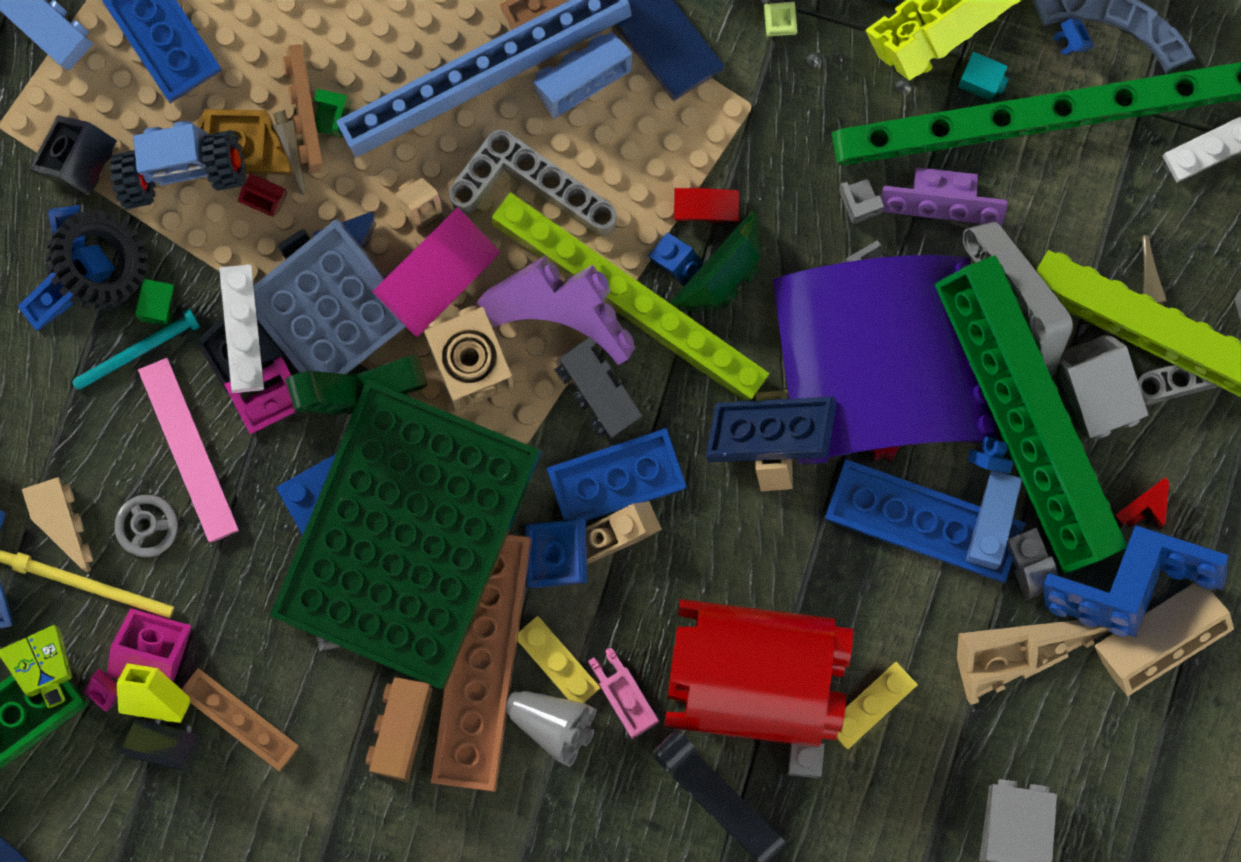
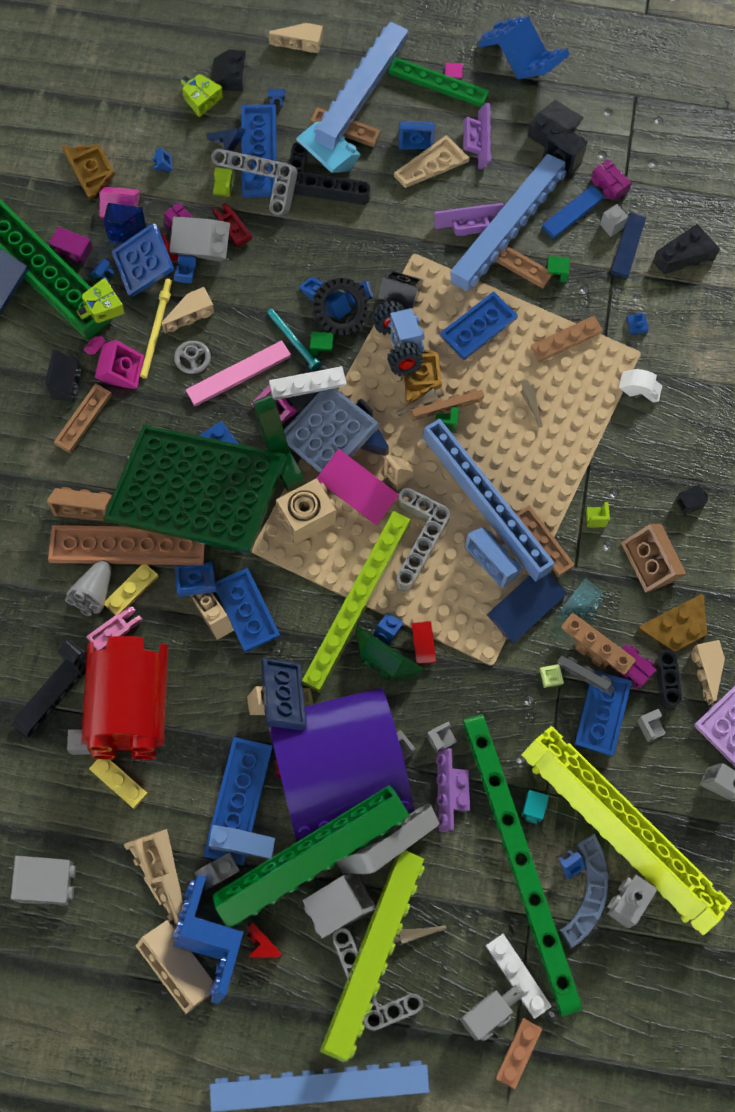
camera: 80 degrees right, 10 degrees down
neon yellow slope [116,663,190,723] -> none
dark red piece [237,173,288,217] -> none
medium lavender arch [477,256,636,365] -> none
black wedge [554,336,642,439] -> none
blue tile [967,437,1014,473] -> none

